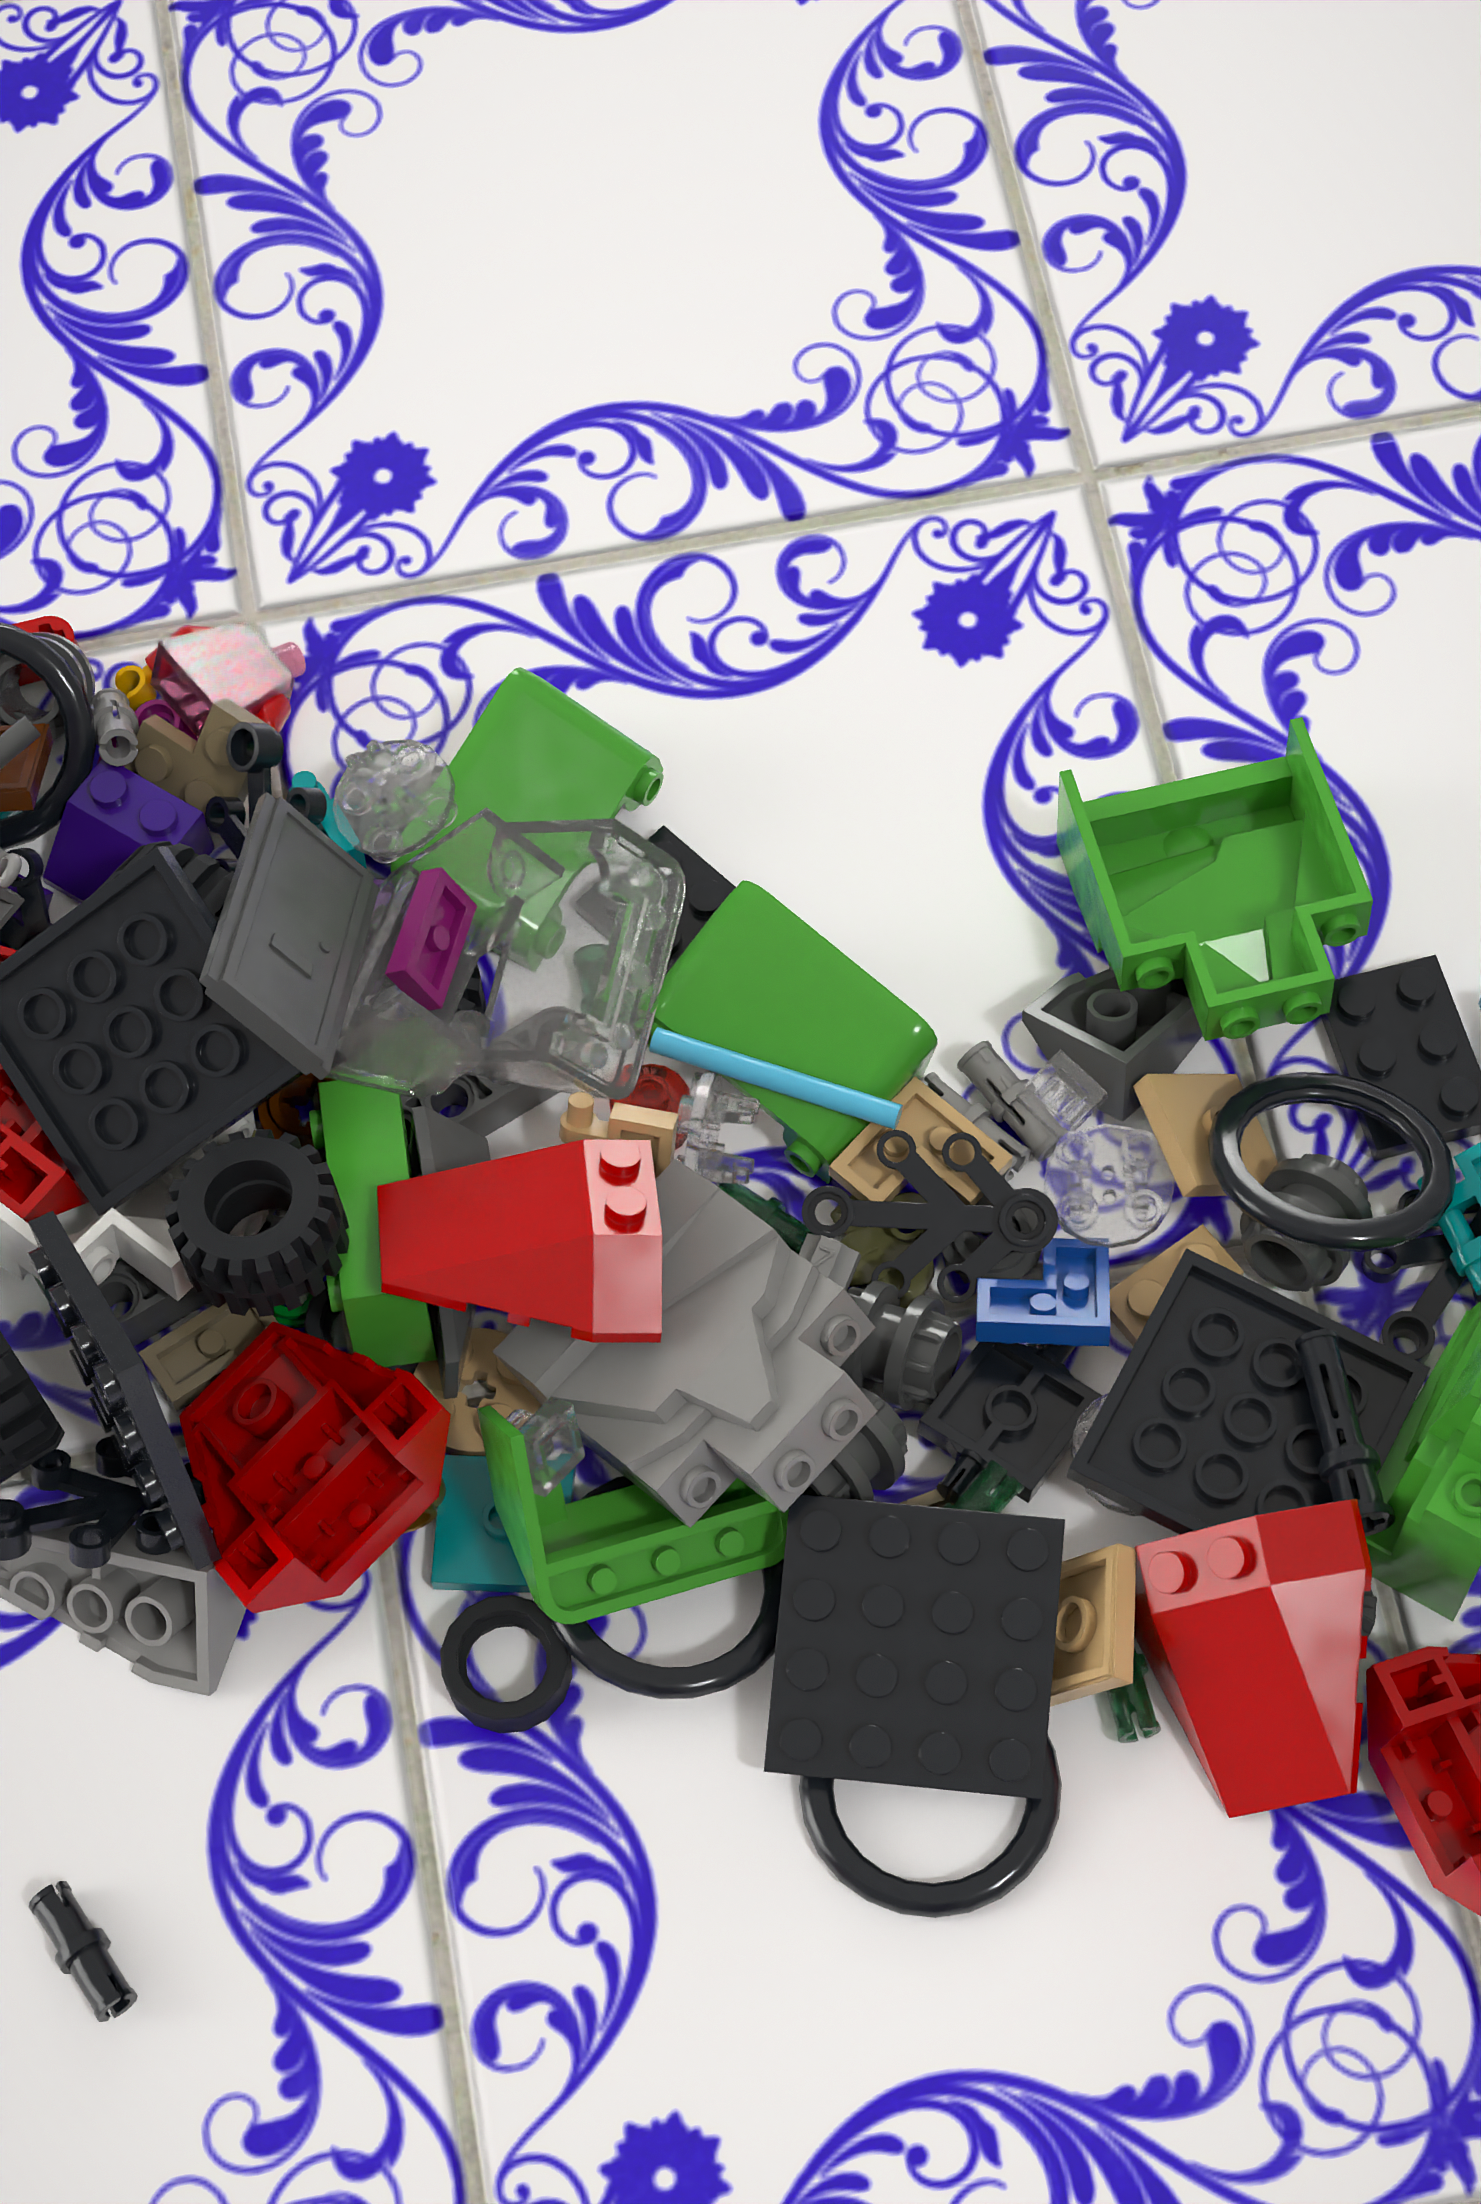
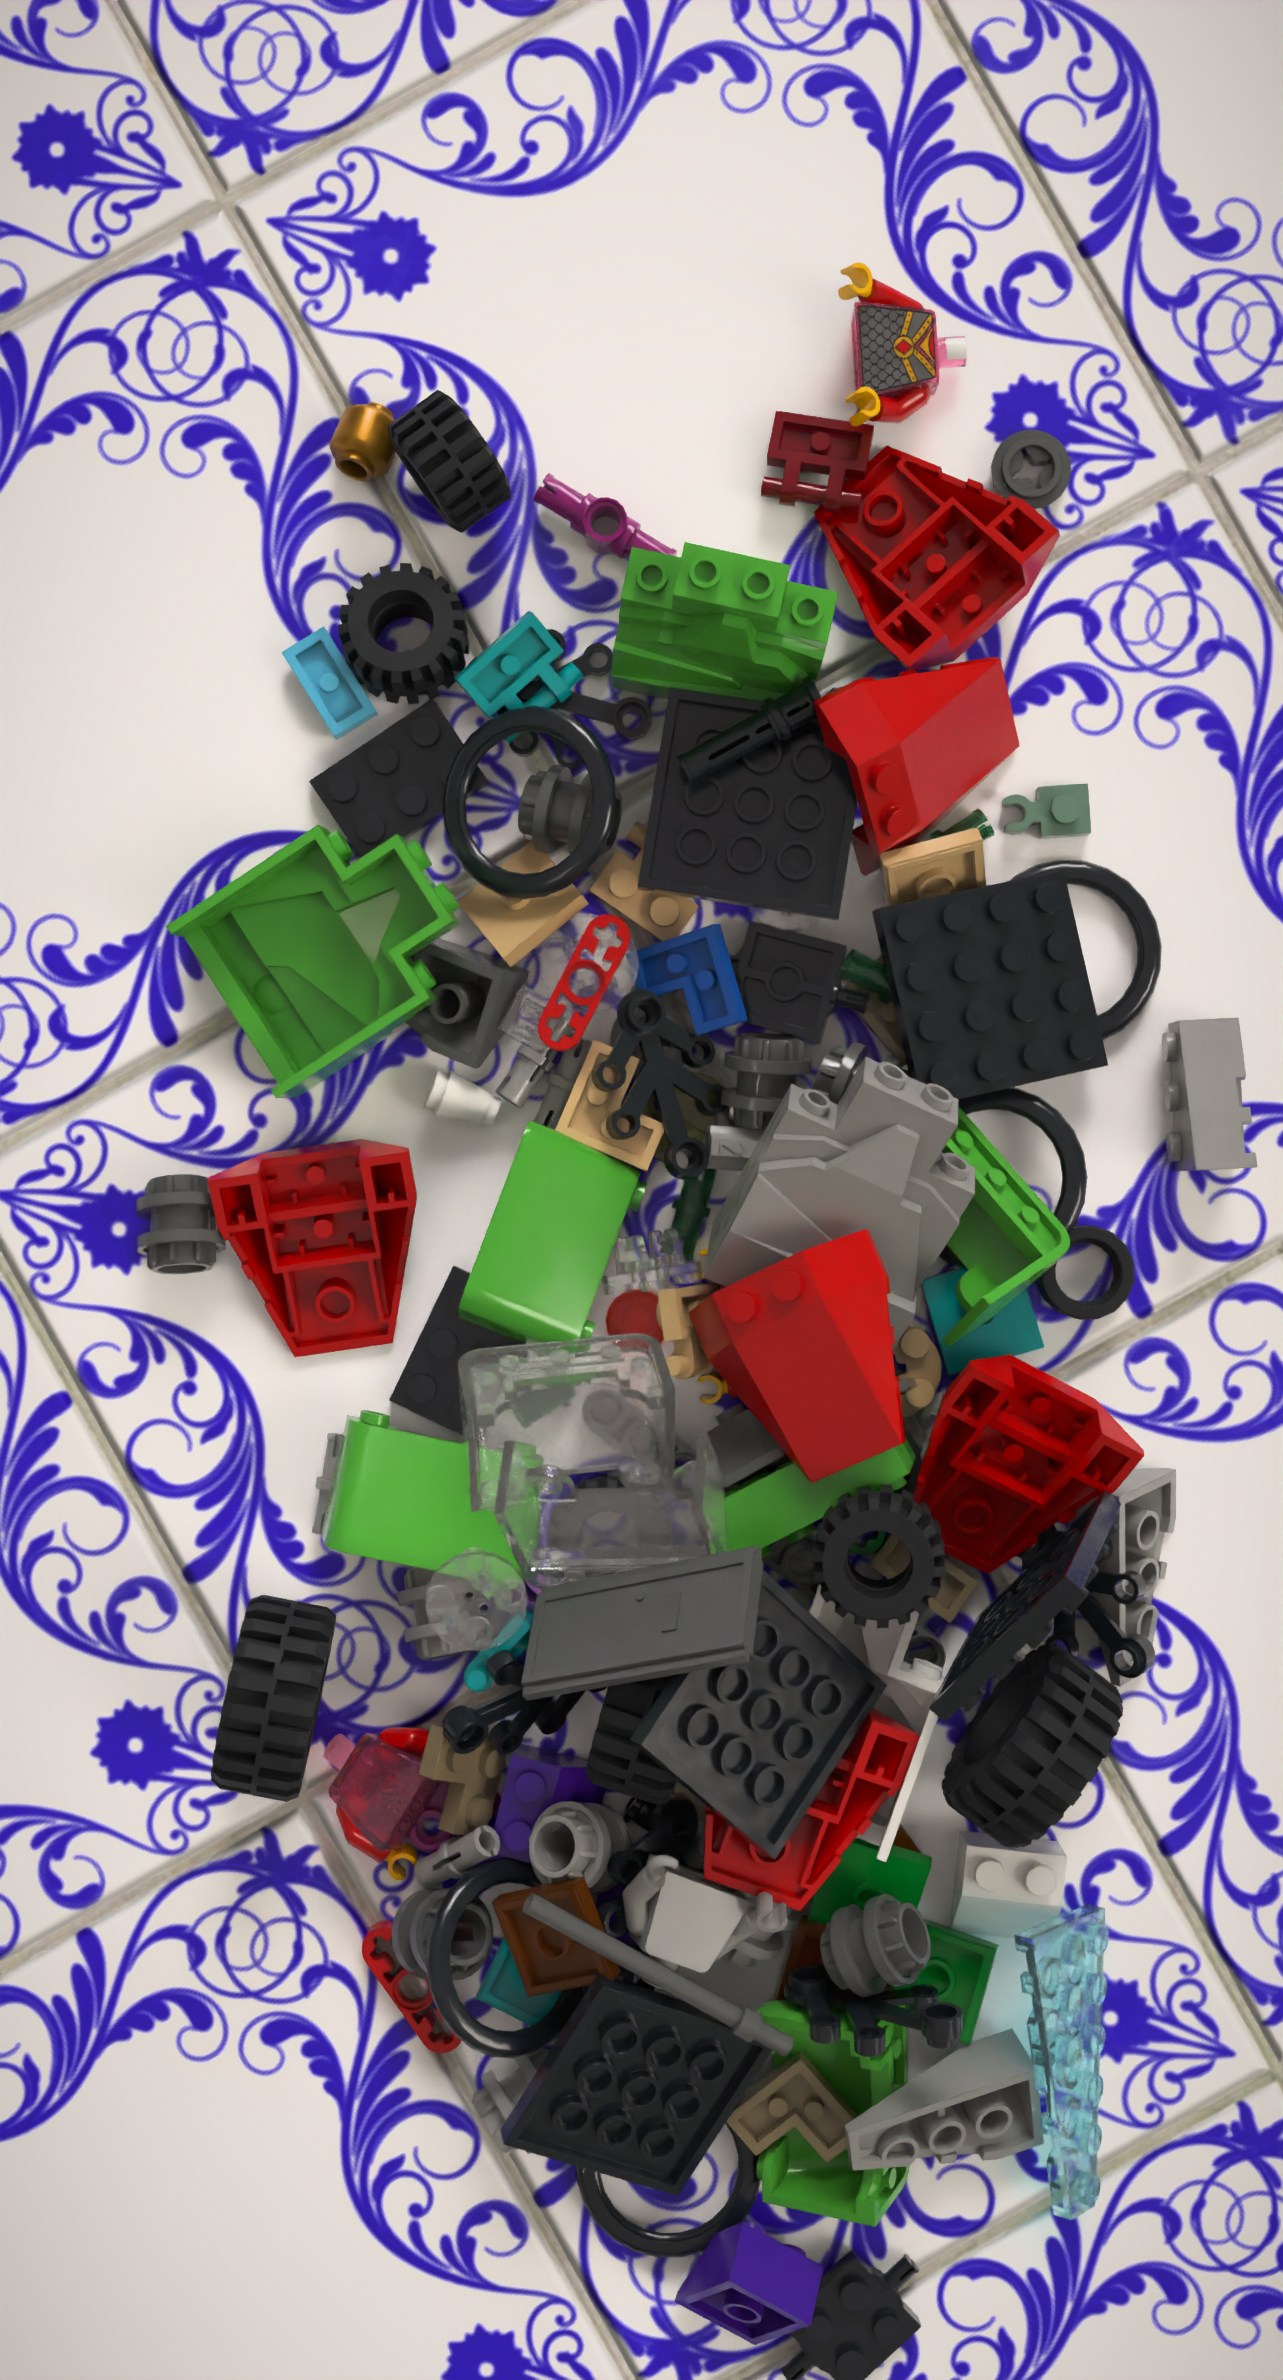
camera: 110 degrees left, 25 degrees up
magenta plate [385,867,477,1012] -> none
clear tile [506,1397,585,1497] -> none
medium azure bar [649,1027,903,1130] -> none
none -> dark grey piece [135,1174,226,1274]
none -> red wedge [208,1139,417,1357]
none -> black tyre [211,1595,337,1802]
none -> white cone [424,1070,501,1126]
none -> light grey piece [529,1801,631,1894]
none -> red beam [538,914,630,1052]
none -> sand green plate [1002,783,1091,839]
none -> light grey wedge [1162,1017,1258,1171]

